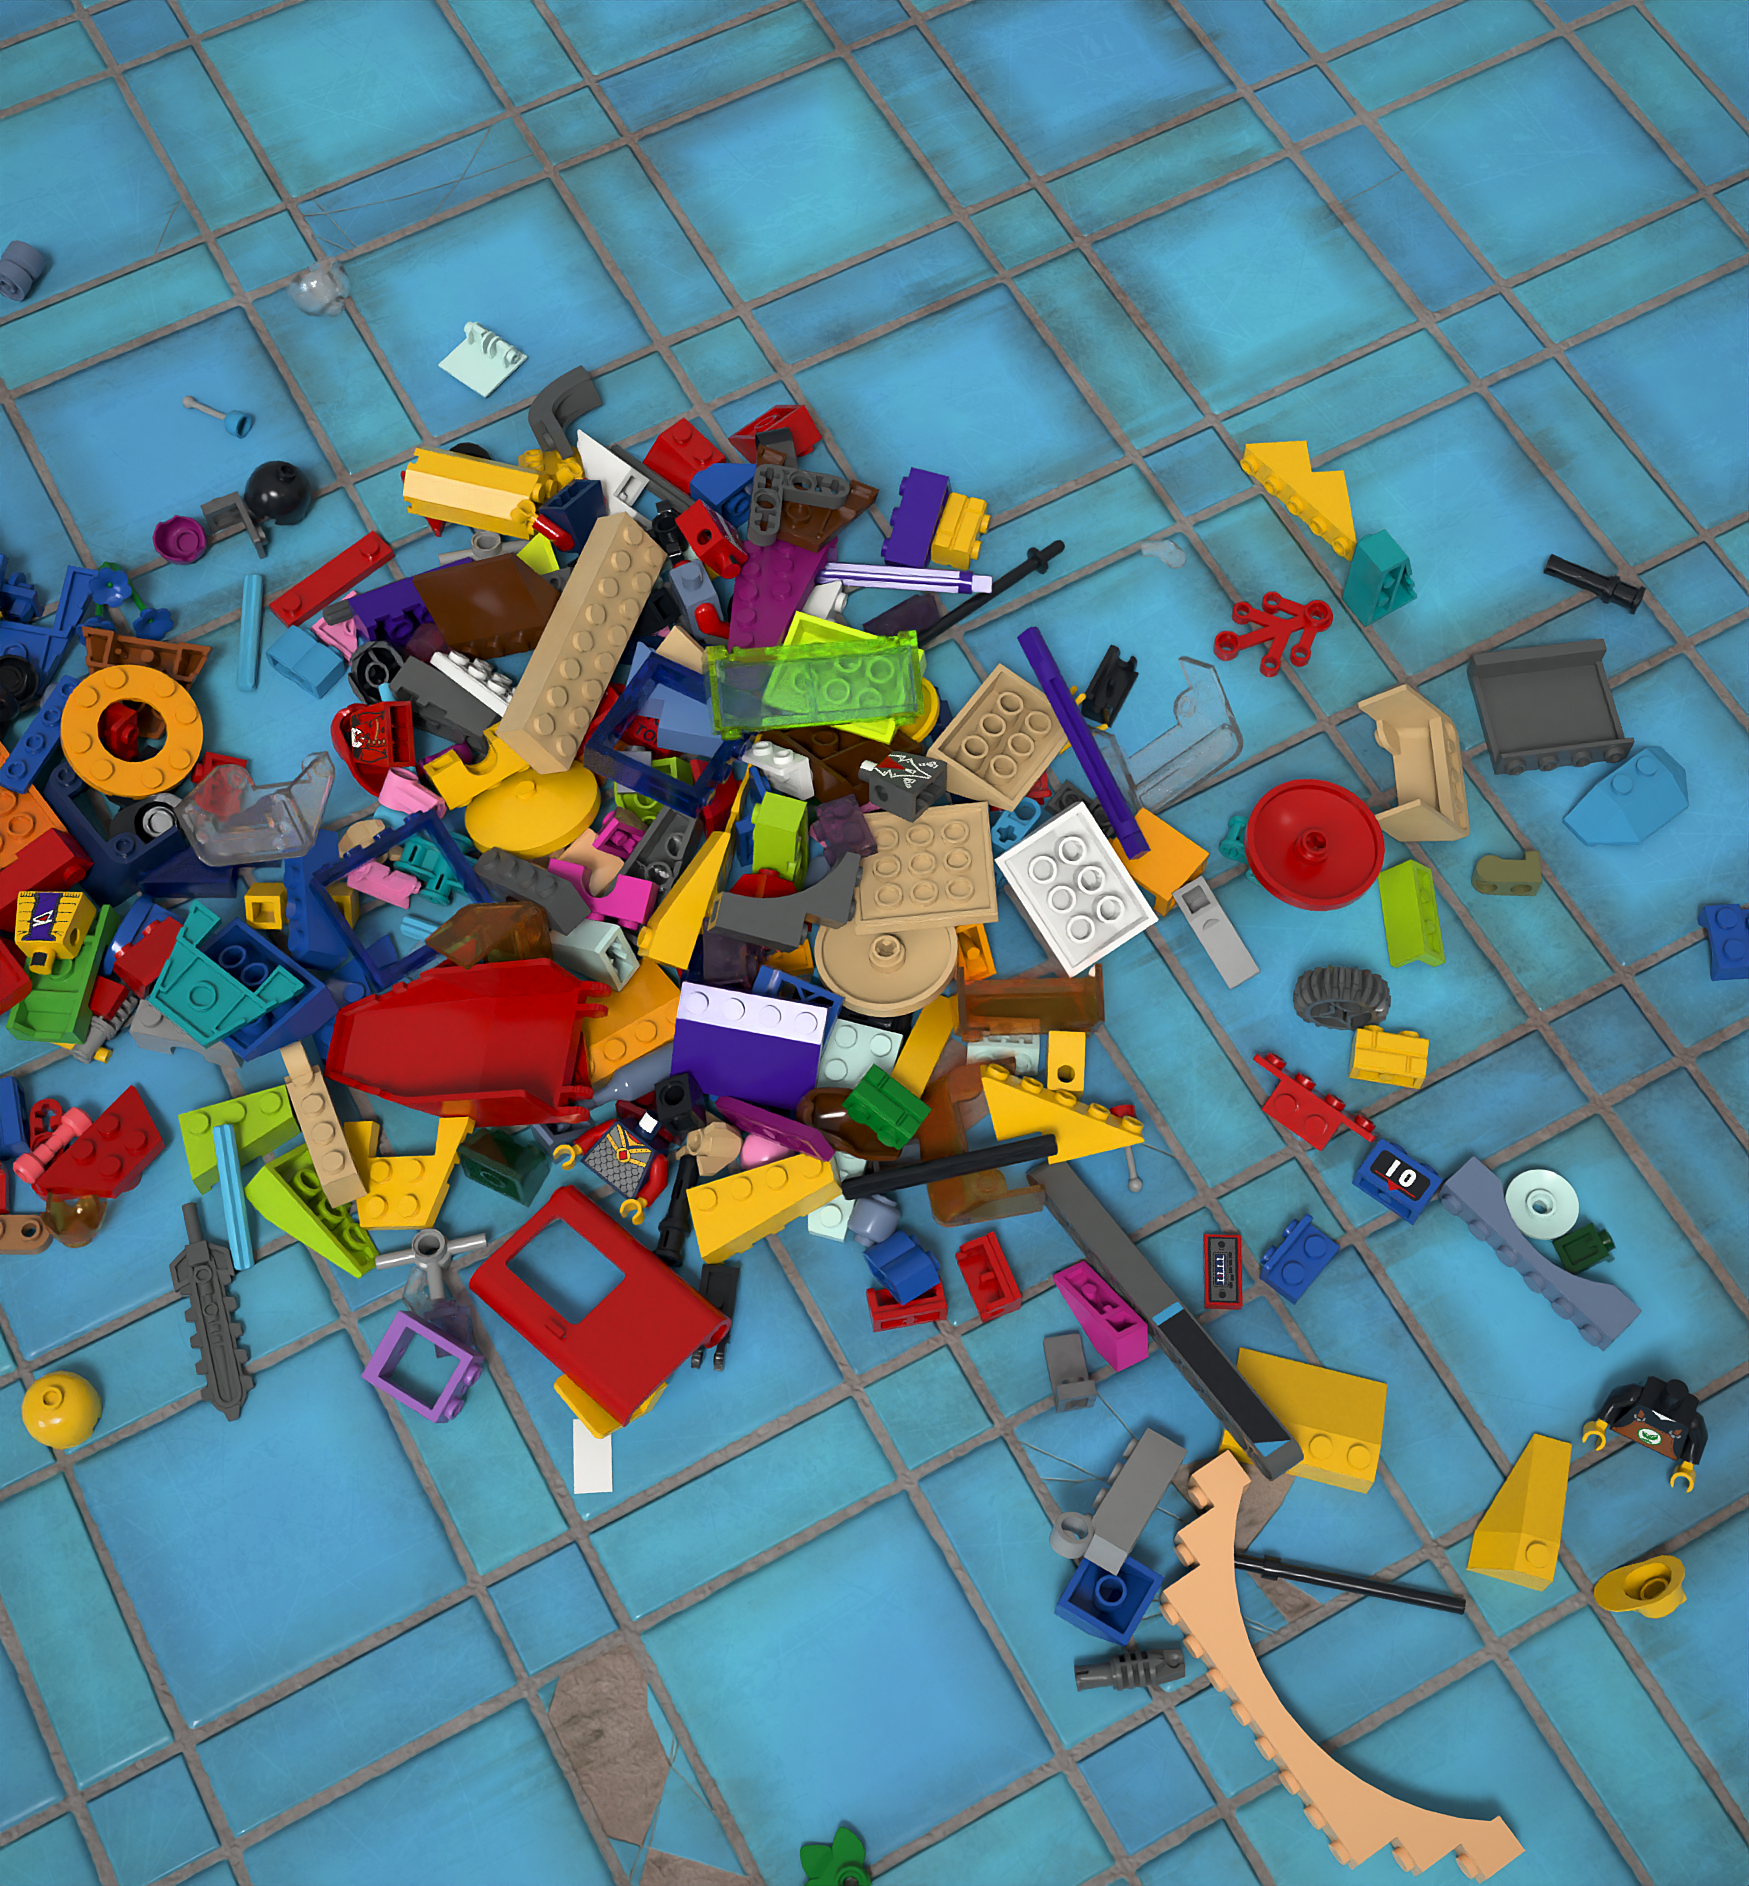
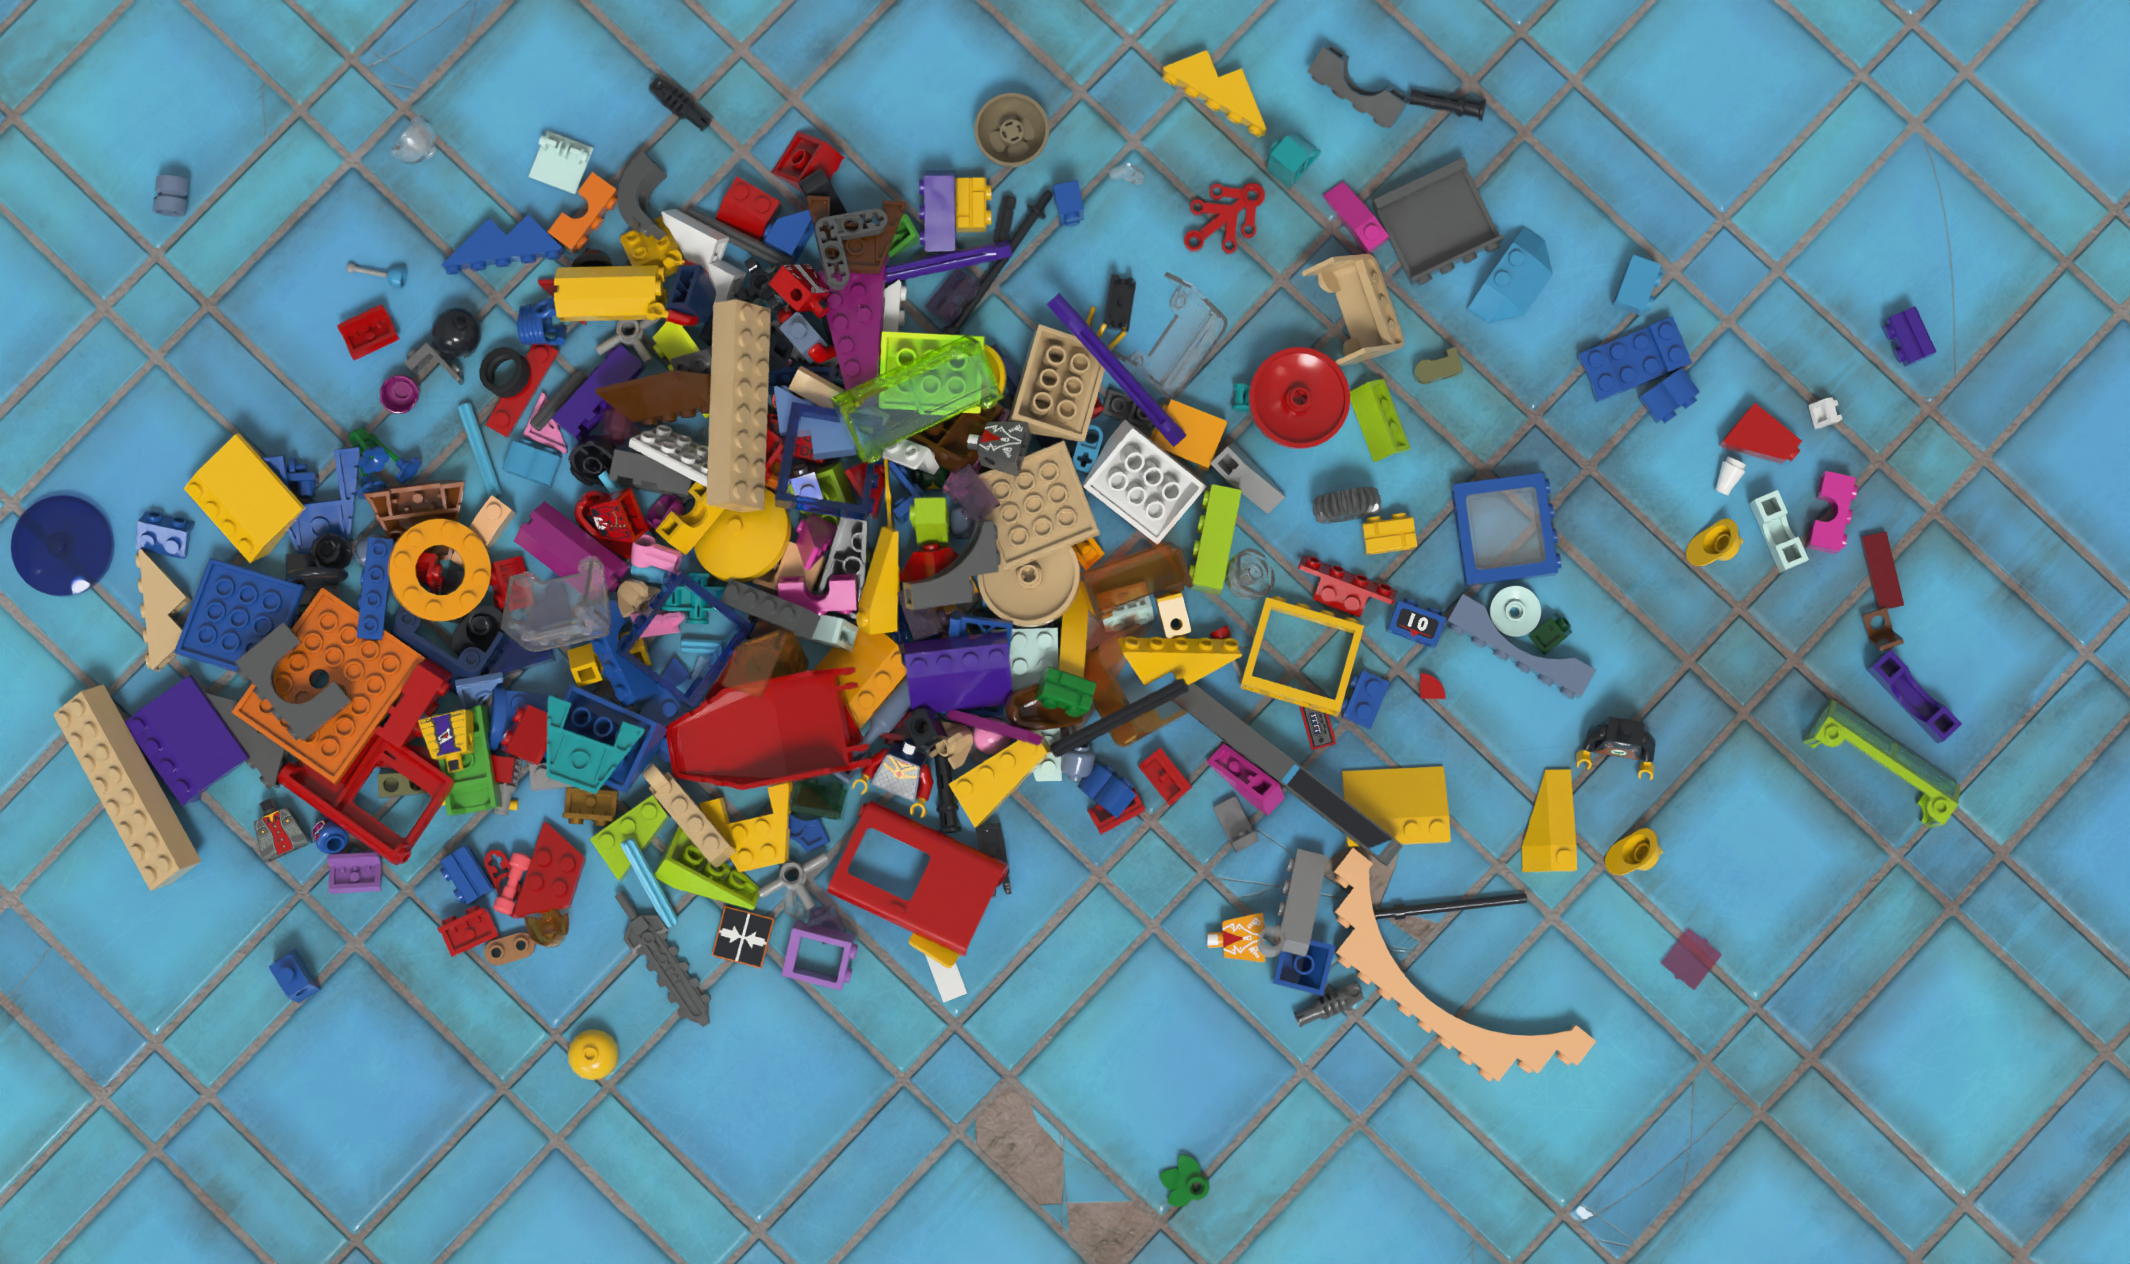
camera: 15 degrees left, 20 degrees up
none -> red bracket [337,304,400,361]
none -> blue slope [441,214,565,275]
none -> light nougat slope [450,495,516,569]
none -> medium blue tile [455,672,503,710]
none -> black tyre [479,347,530,398]
none -> magenta brick [514,501,631,606]
none -> blue piece [517,297,567,345]
none -> orange arch [547,172,618,254]
none -> pearl gold bracket [562,788,619,826]
none -> black hinge [648,77,712,132]
none -> black tile [712,906,775,969]
none -> blue tile [769,812,830,853]
none -> bright green slope [888,213,920,259]
none -> dark tan piece [974,93,1049,167]
none -> black axle [993,195,1017,243]
none -> blue brick [1053,180,1084,227]
none -> lime brick [1187,484,1242,595]
none -> light orange torso [1207,913,1266,962]
none -> clear cylinder [1224,548,1275,601]
none -> yellow window [1240,596,1364,717]
none -> dark grey arch [1307,43,1411,129]
none -> dark pink slope [1323,181,1389,254]
none -> red tile [1420,673,1446,700]
none -> piece [1451,472,1562,587]
none -> clear pink piece [1660,929,1722,990]

